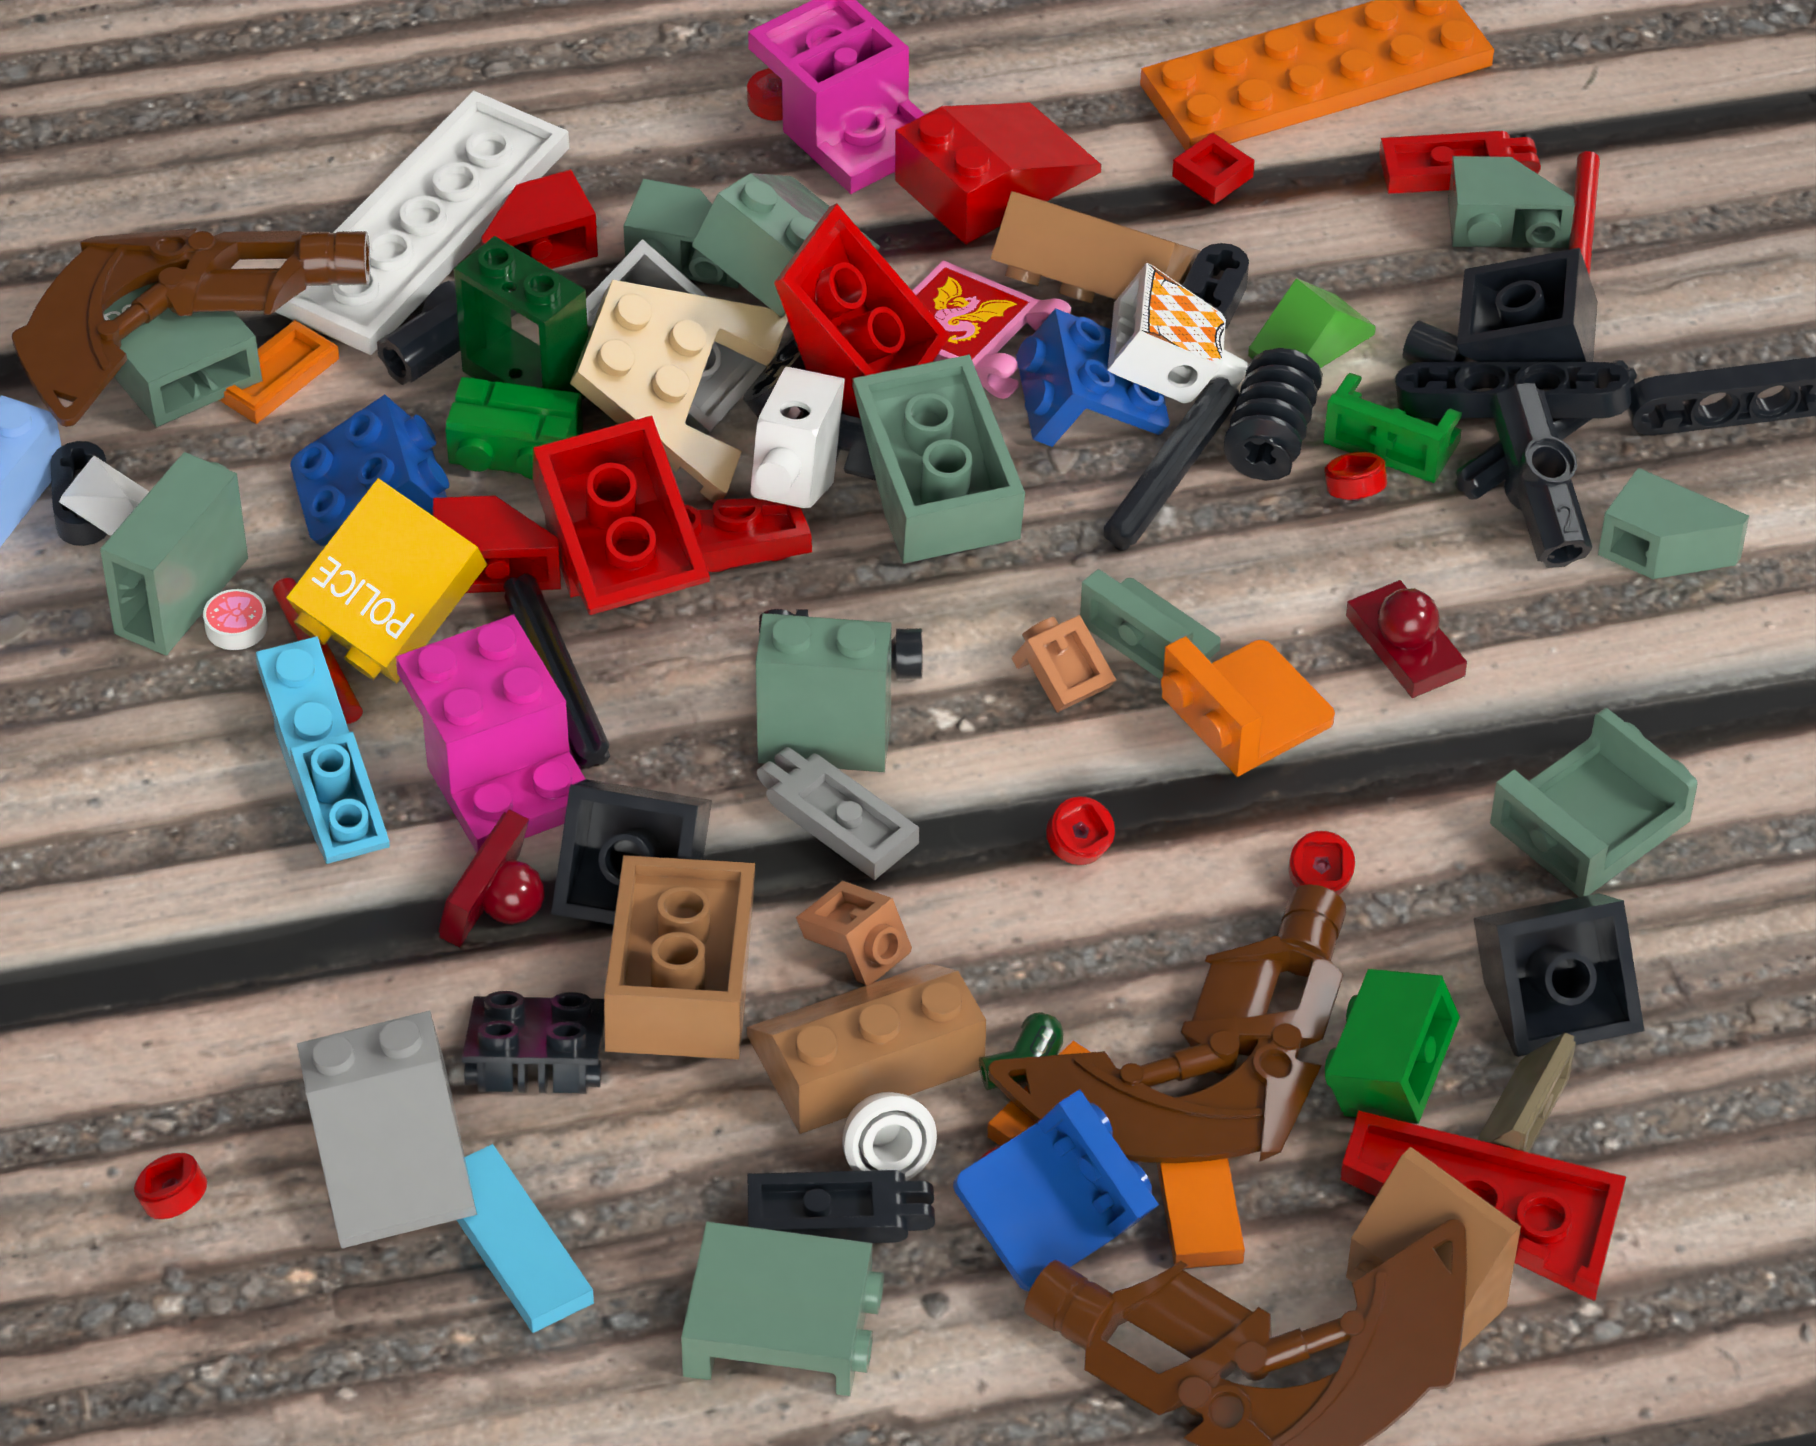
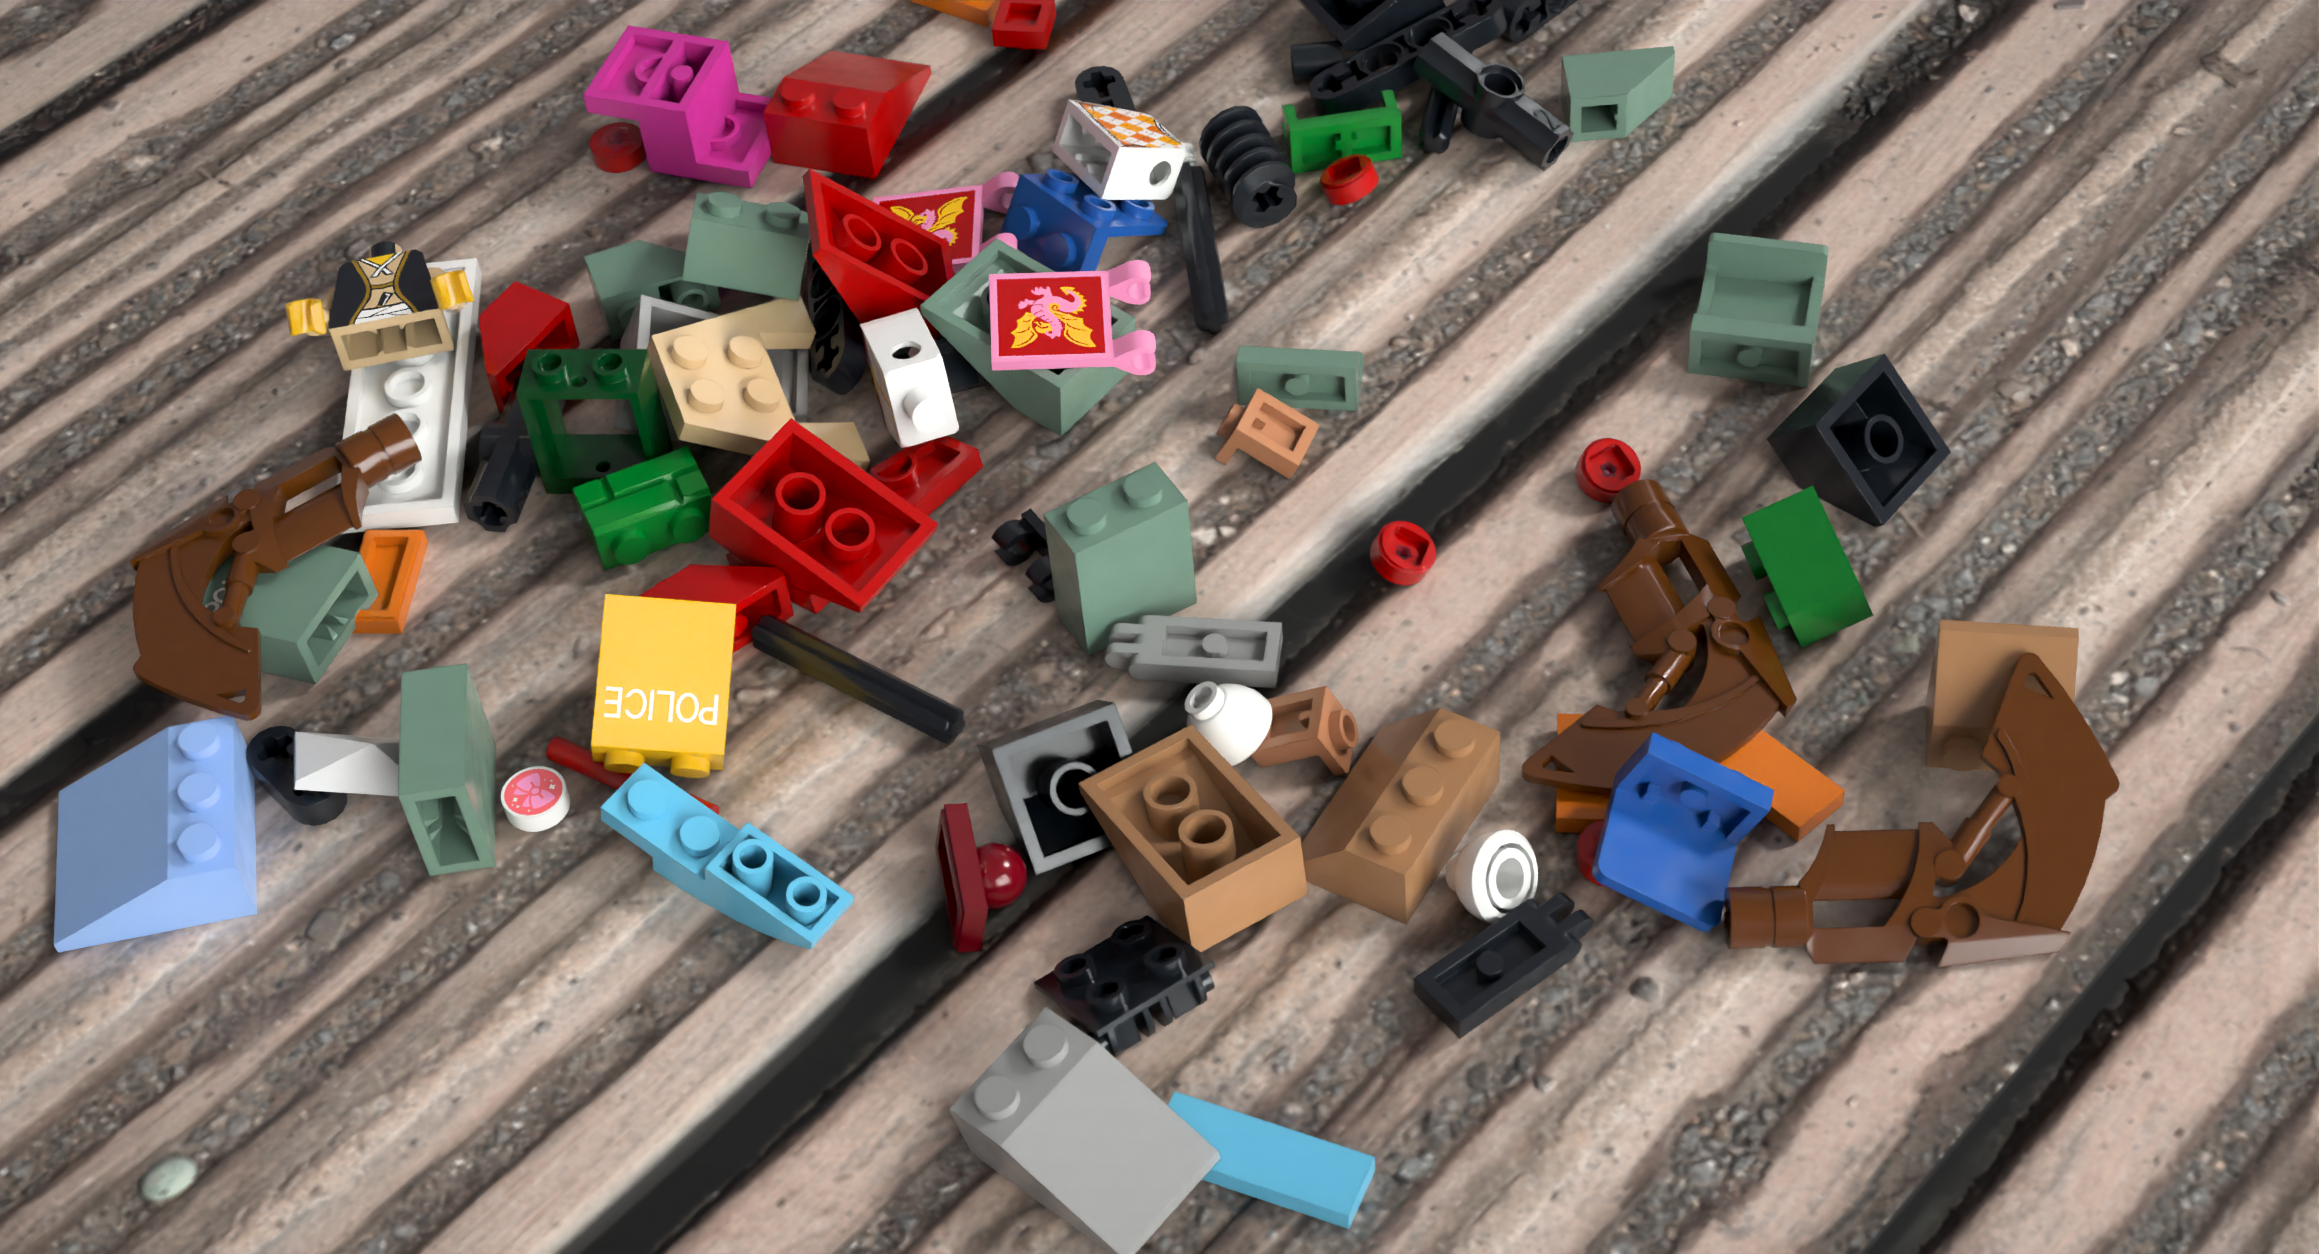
camera: 30 degrees left, 0 degrees up
blue bracket [290,394,450,546] -> none
dark pink bracket [396,614,585,853] -> none
sand green panel [681,1221,884,1396] -> none
dark green arm [979,1012,1064,1090] -> none
medium nougat slope [990,191,1200,311] -> none
orange bracket [1161,636,1335,777] -> none
bright green slope [1248,278,1376,368] -> none
red wing [1340,1110,1626,1301] -> none
dark red tile [1346,580,1467,698] -> none
dark tan slope [1477,1033,1576,1152] -> none
none -> torso [285,241,474,371]
none -> flag [989,260,1156,375]
none -> white brick [1185,681,1272,766]

